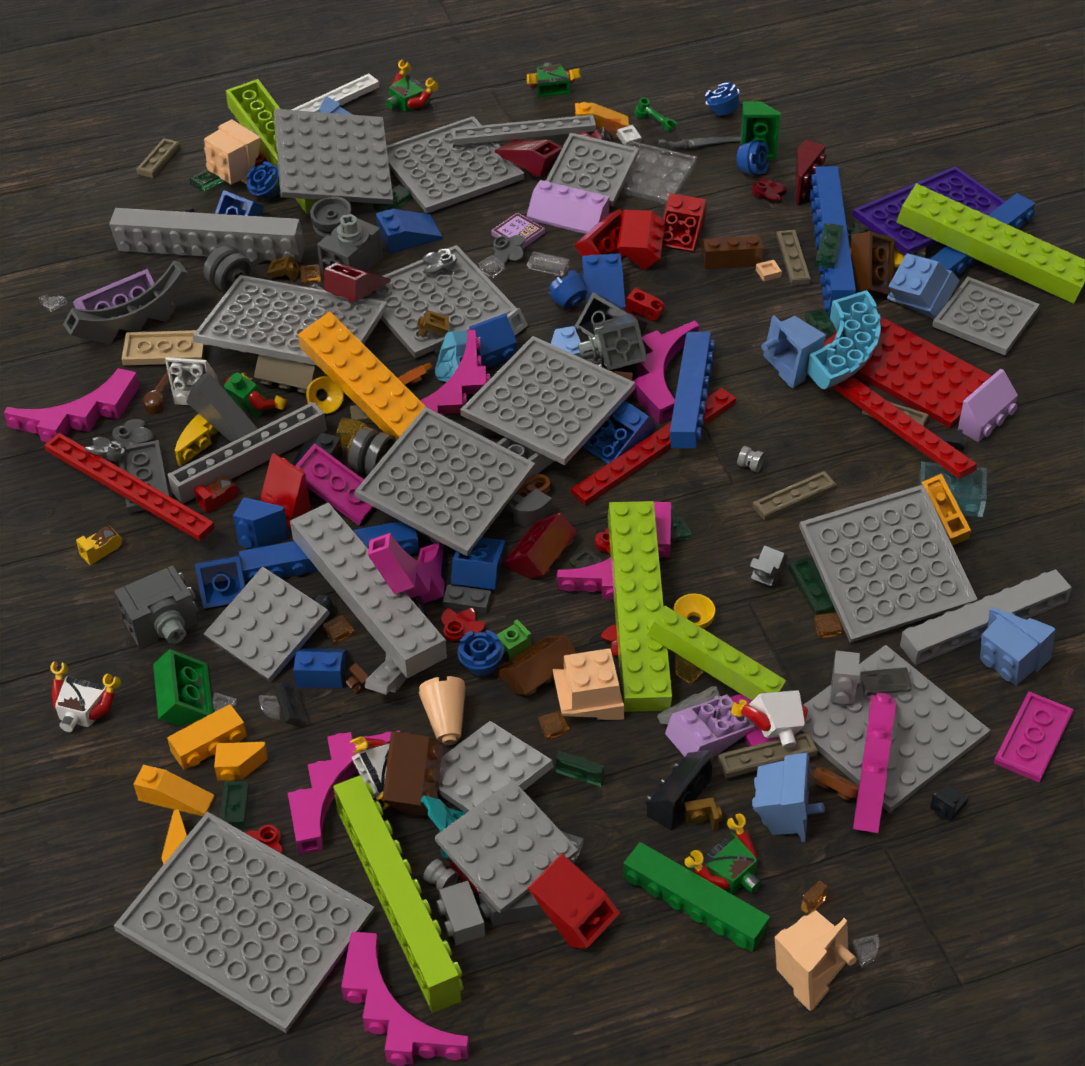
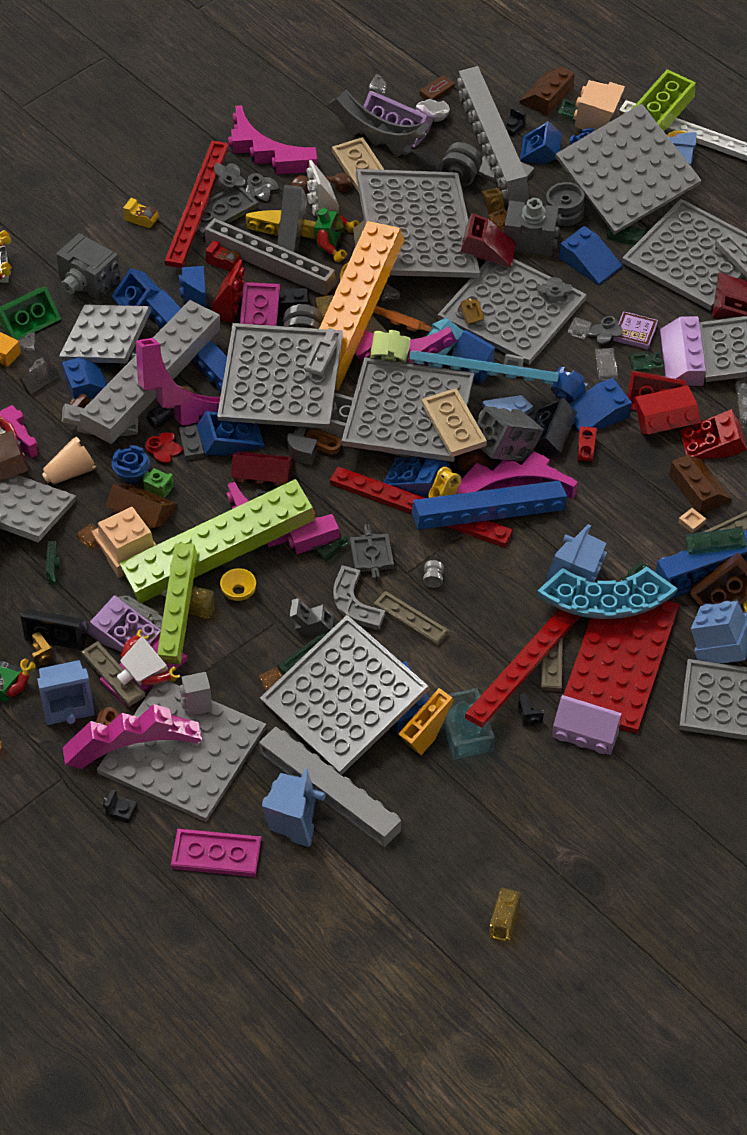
camera: 65 degrees right, 5 degrees up
dark tan tile [136,138,180,178] -> none
clear smoke plate [860,667,912,696] -> none
none -> light grey hinge [304,328,337,377]
none -> light grey plate [333,565,385,630]
none -> dark grey plate [350,524,394,581]
none -> yellowish green brick [370,330,410,363]
none -> medium azure plate [409,350,559,384]
none -> white hair [416,99,450,122]
none -> reddish brown tile [420,75,455,100]
none -> tan plate [421,388,487,457]
none -> yellow piece [429,467,461,498]
none -> reddish brown slope [519,66,575,116]
none -> clear green plate [629,352,664,372]

